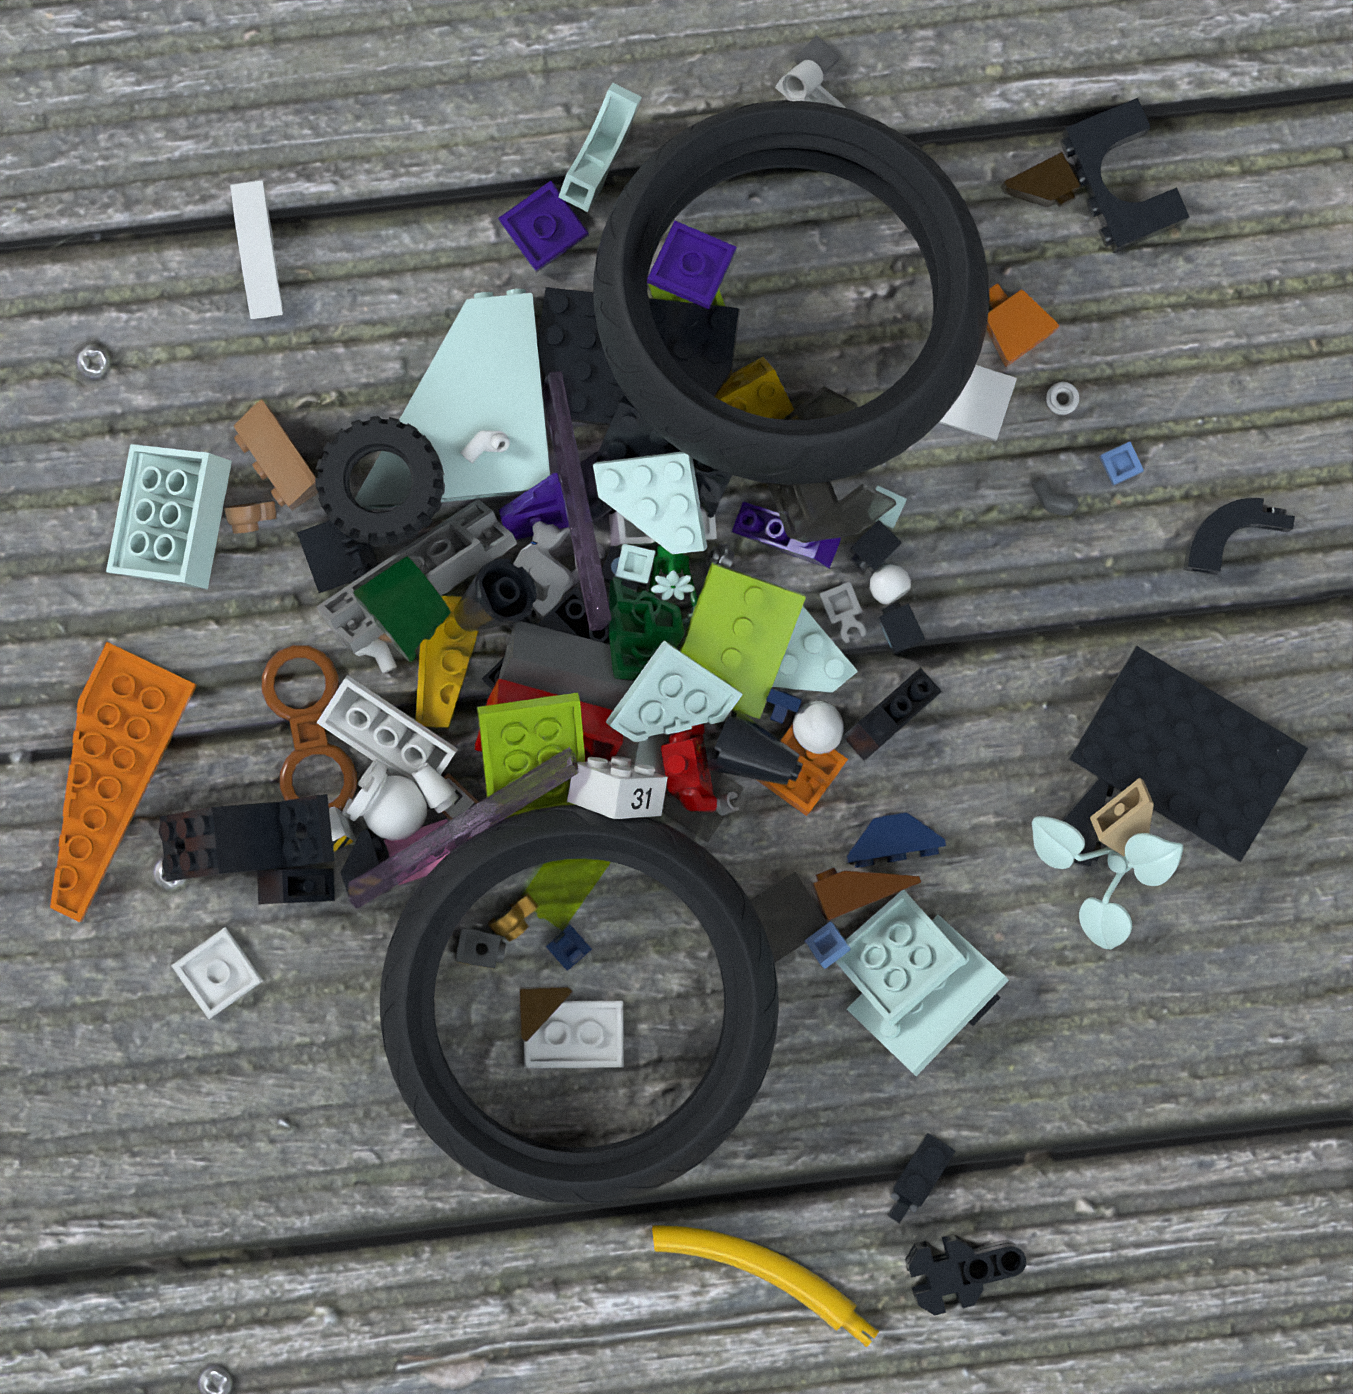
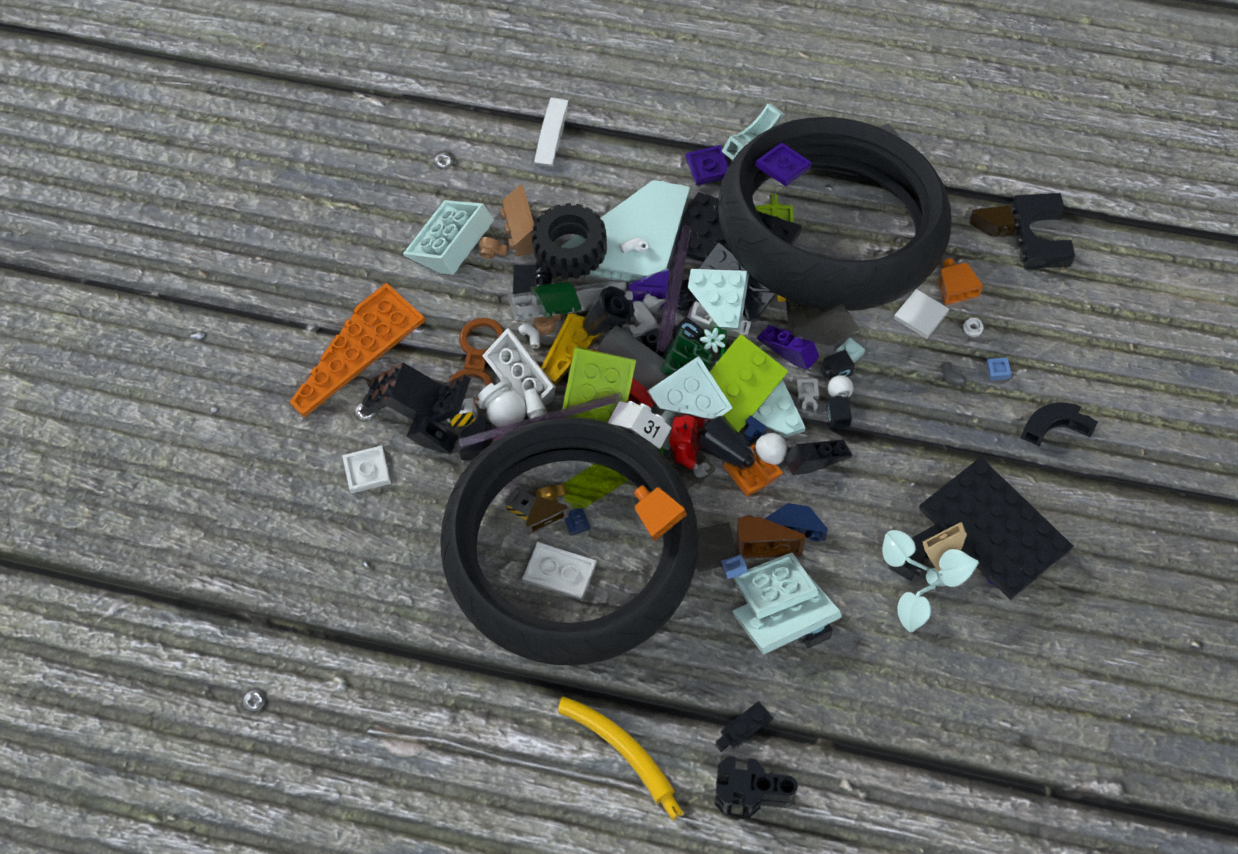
camera: 20 degrees right, 25 degrees down
light aqua plate [615,544,655,585] -> none
none -> orange torso [634,485,687,542]

